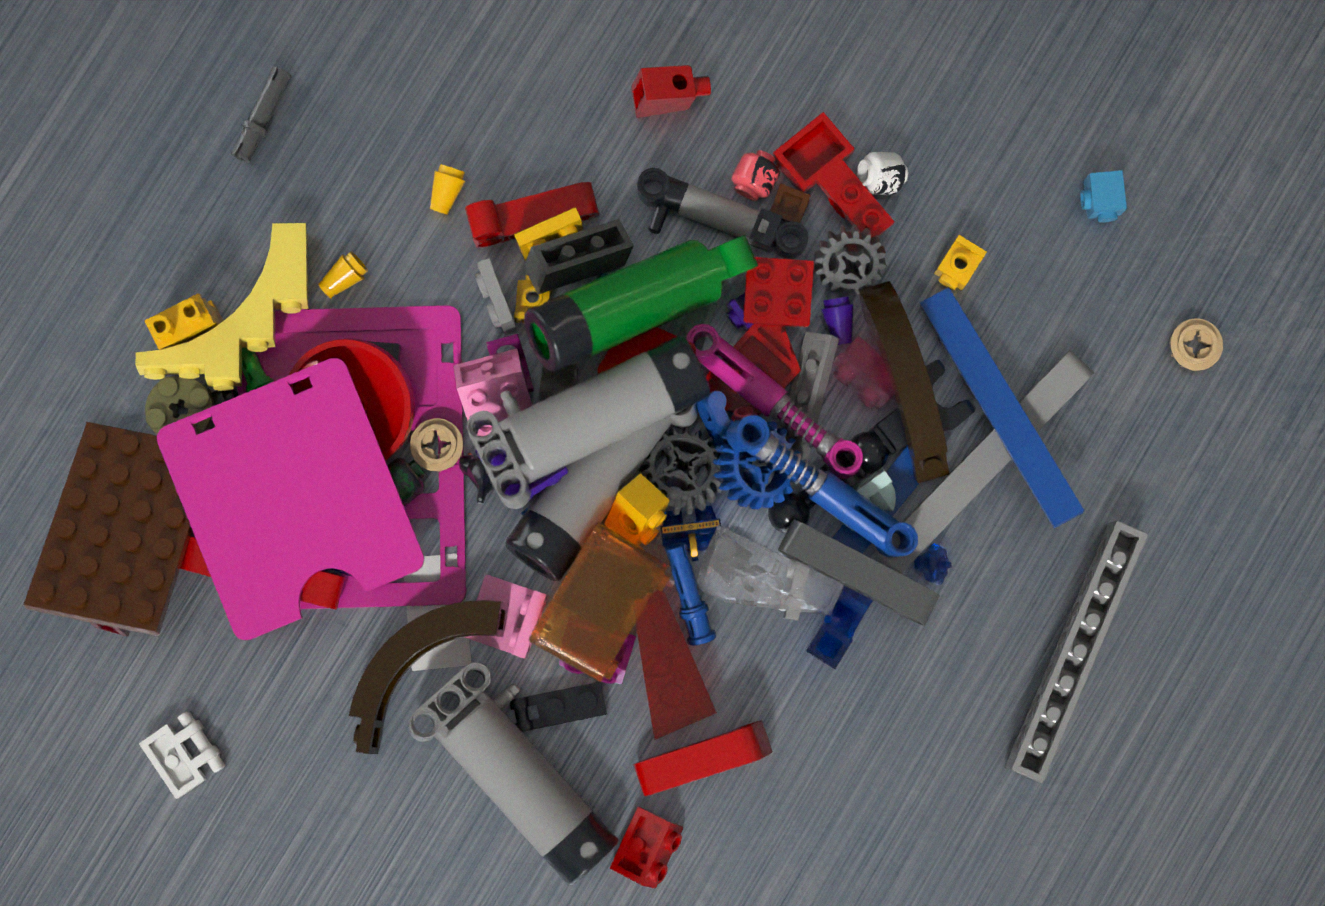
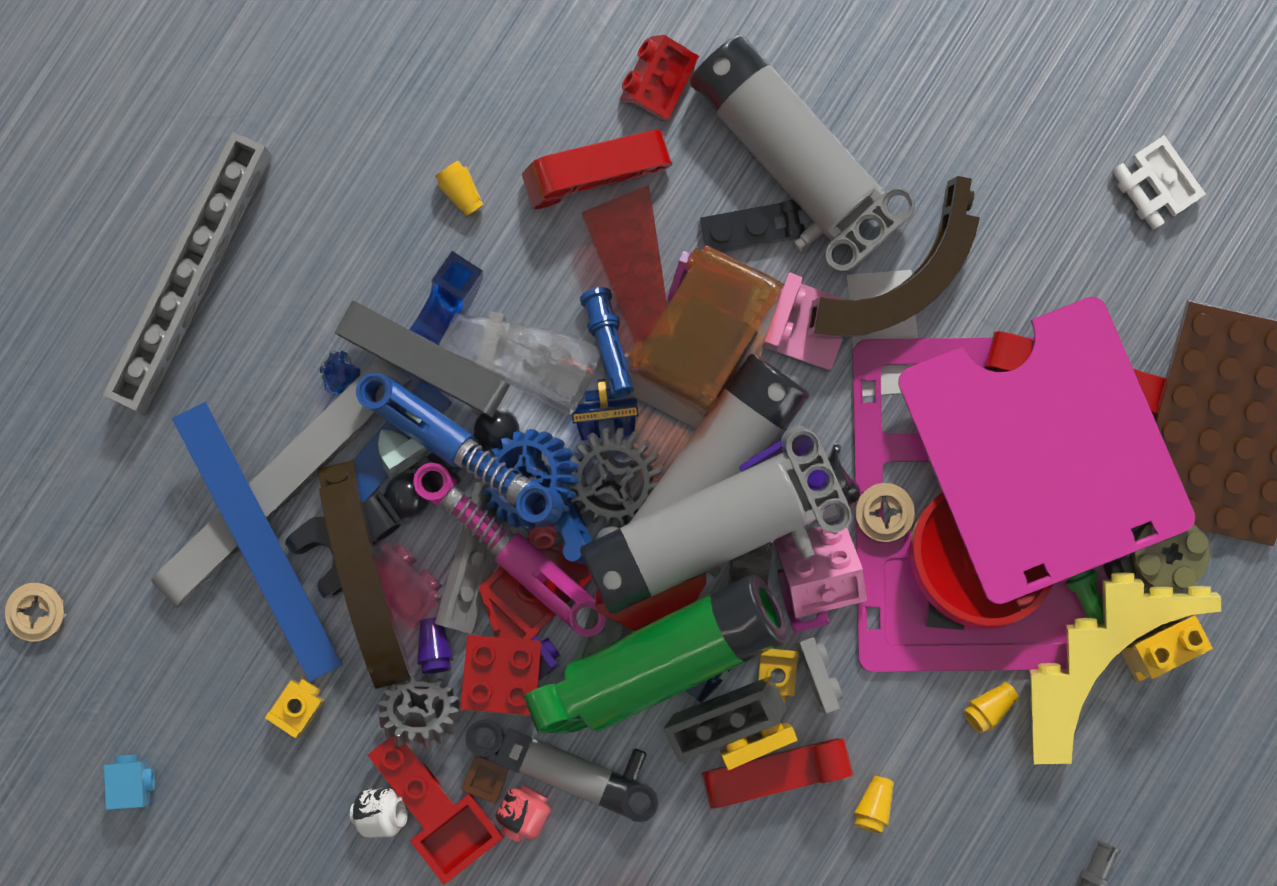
camera: 175 degrees left, 0 degrees up
head [388,457,426,506] -> none
yellow brick [604,473,670,551] -> none
none -> yellow cone [435,160,484,217]

